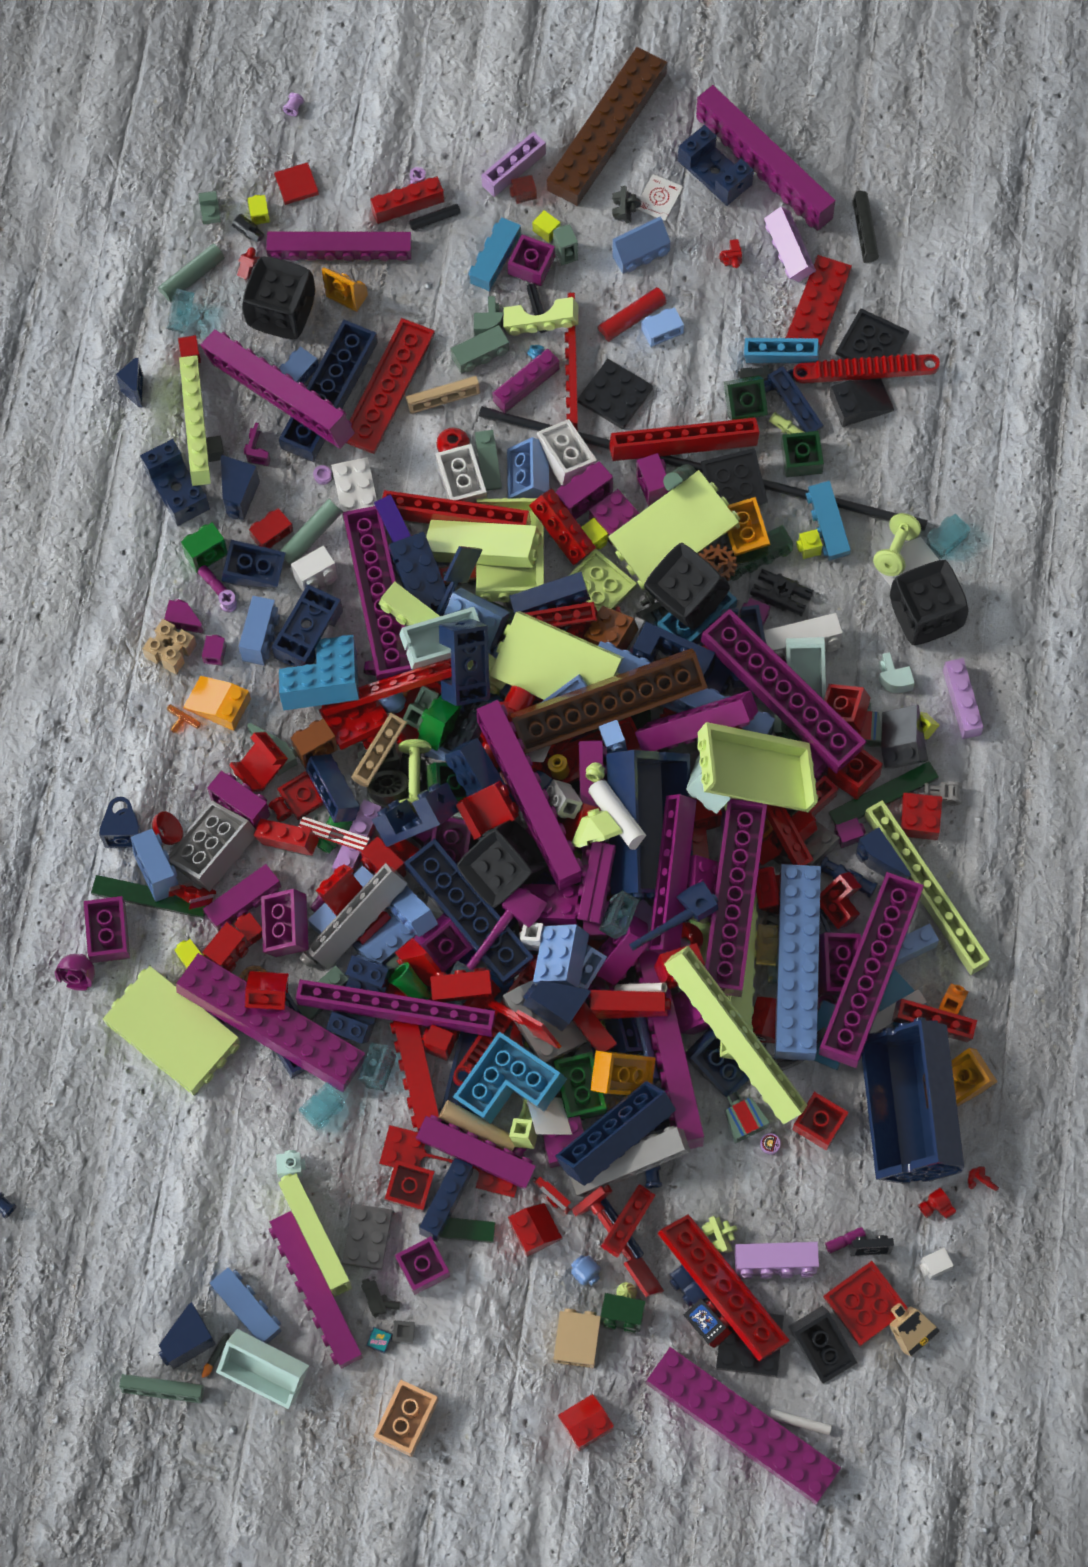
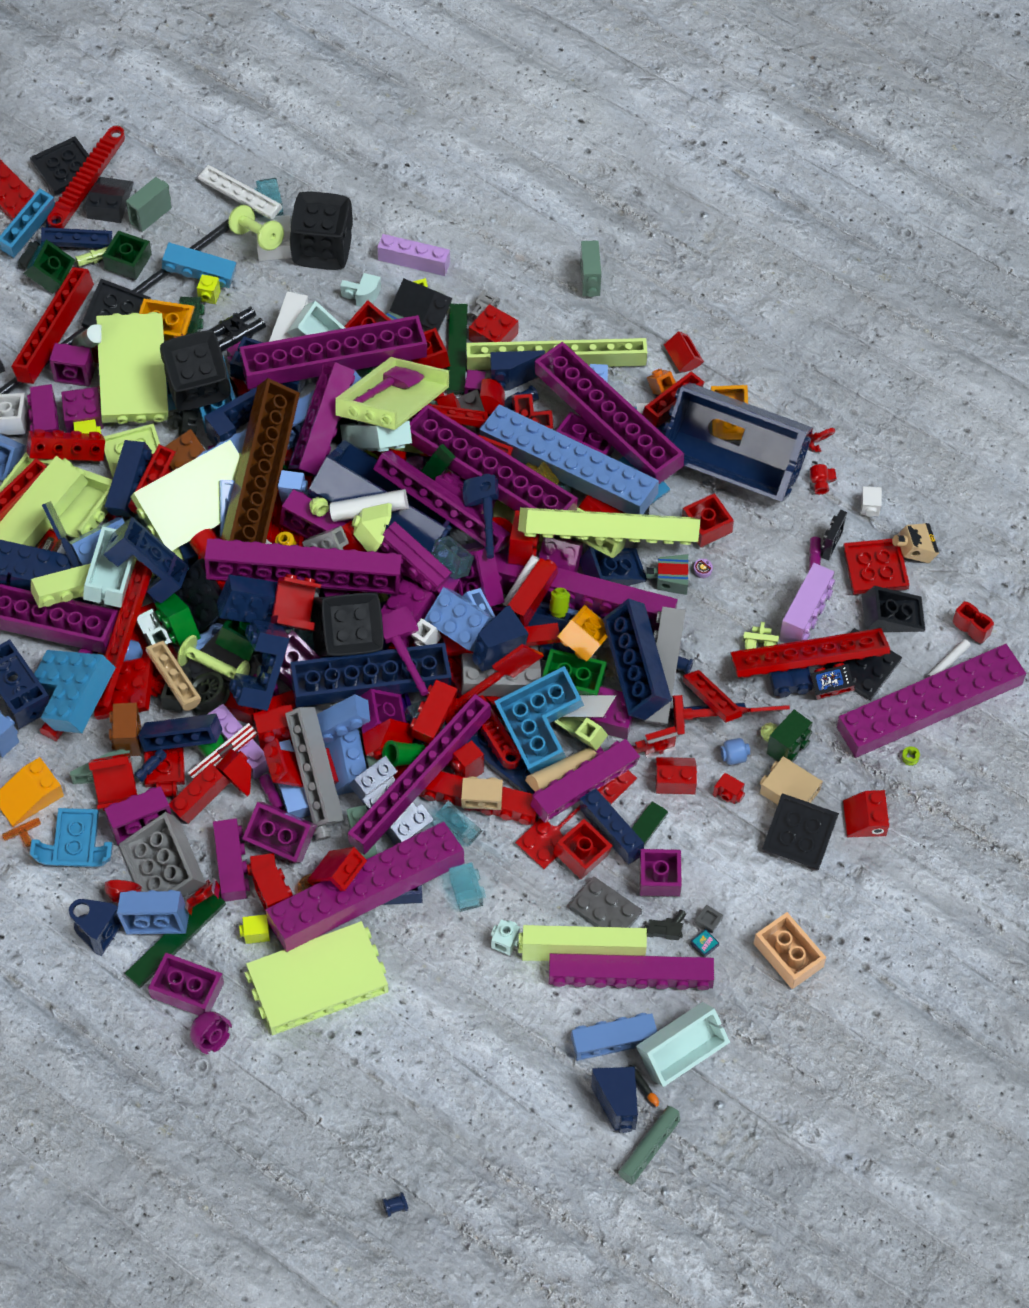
camera: 65 degrees left, 10 degrees down
none -> dark azure piece [30,808,113,867]
none -> sand green brick [126,177,172,232]
none -> dark blue axle [135,749,167,782]
none -> white tile [198,165,283,220]
none -> red slope [215,749,251,797]
none -> magenta piece [353,366,425,403]
none -> dark green tile [421,444,455,481]
none -> tan brick [461,776,503,810]
none -> red brick [480,379,505,414]
none -> lime brick [549,588,570,618]
none -> sand green brick [580,240,601,297]
none -> red brick [664,331,704,372]
none -> red brick [713,772,745,804]
none -> black plate [762,793,839,870]
none -> lime bush [902,746,920,766]
none -> red brick [953,601,994,644]

